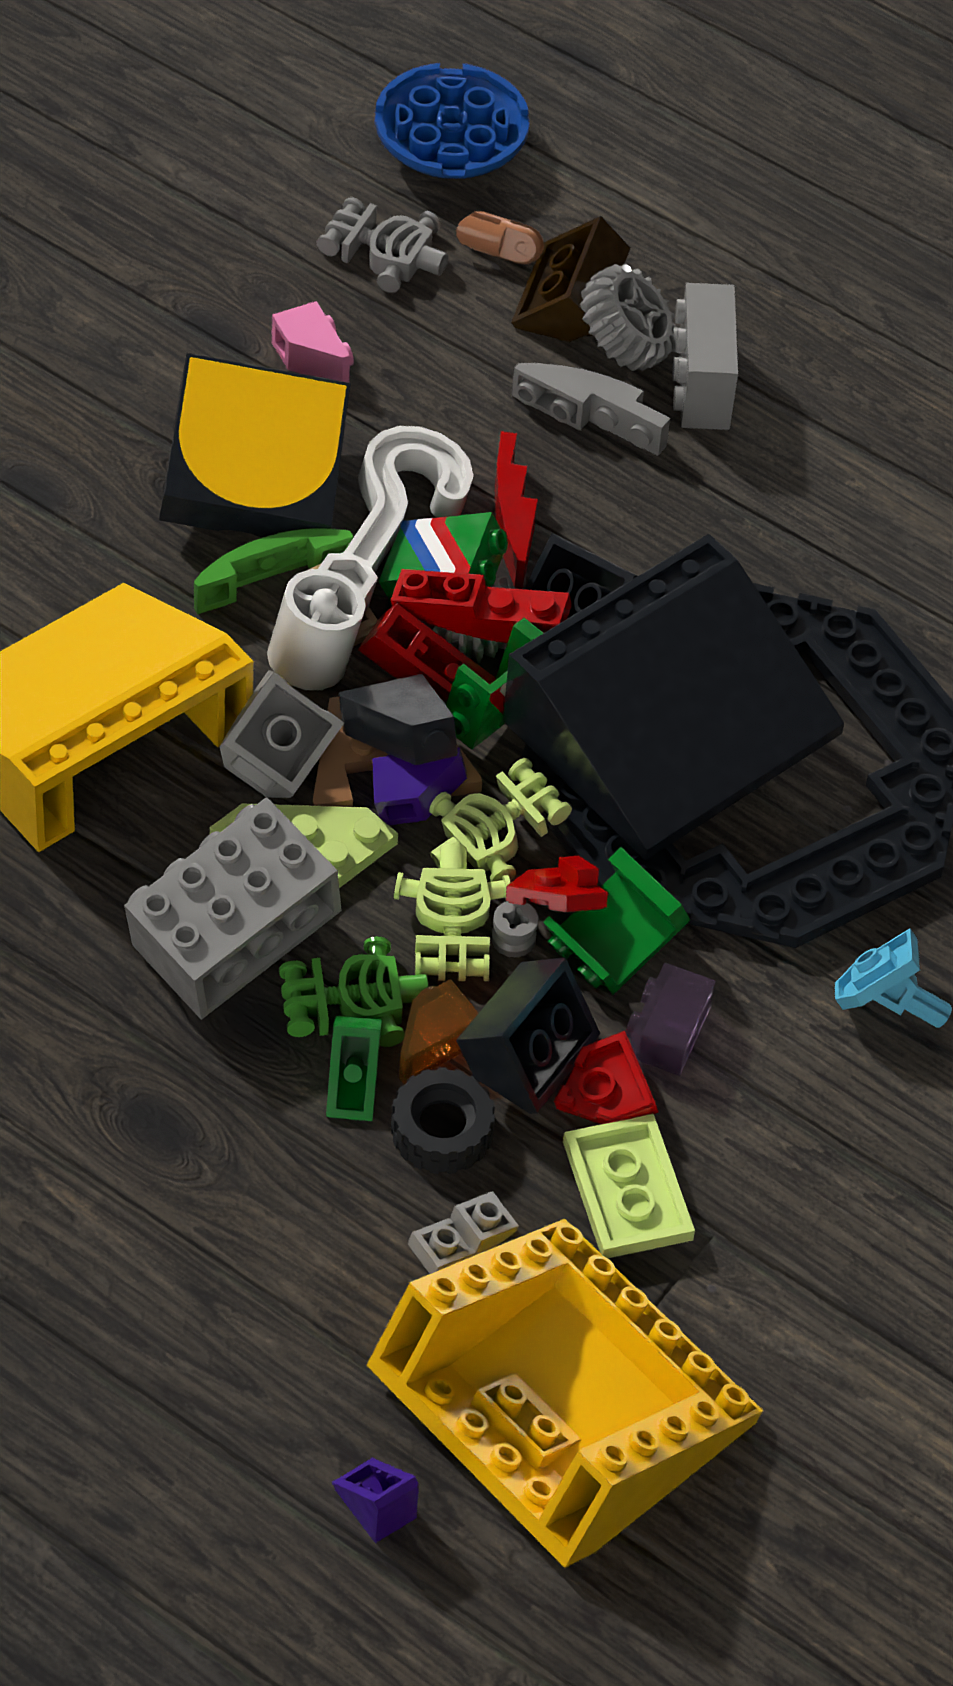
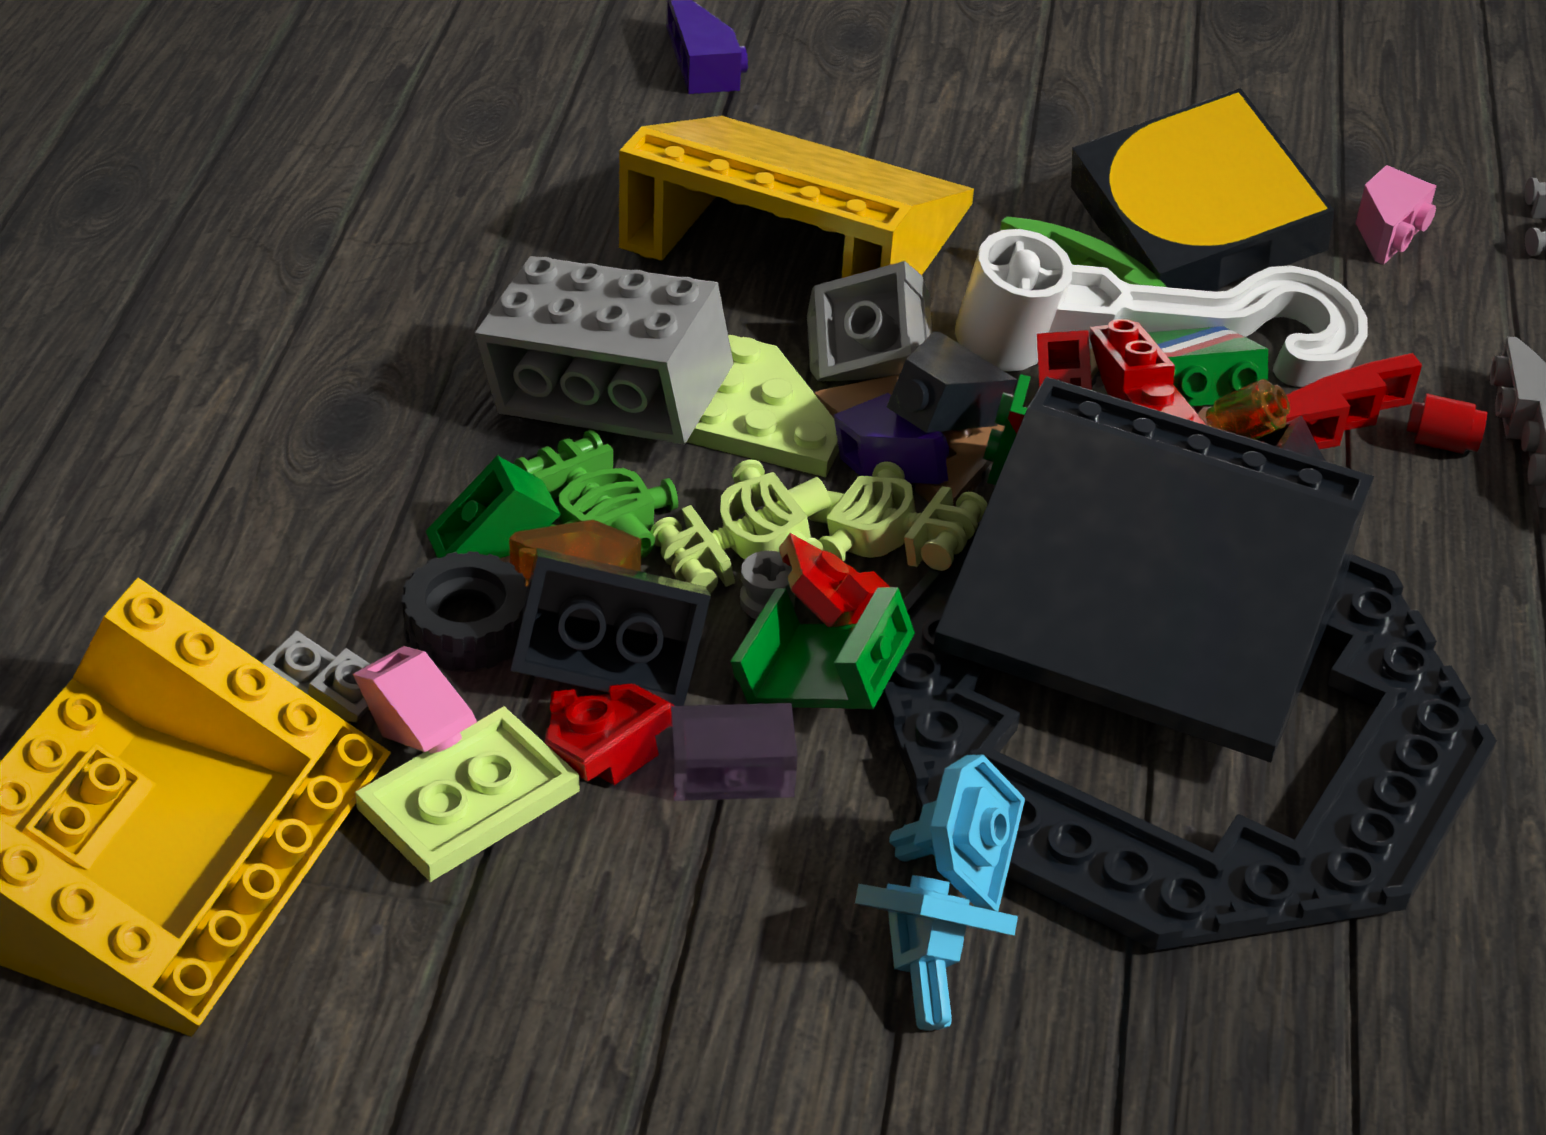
camera: 65 degrees right, 10 degrees down
none -> bright pink slope [353,646,477,753]
none -> medium azure piece [889,755,1025,912]
none -> clear orange brick [1206,379,1290,440]
none -> red brick [1406,393,1488,454]

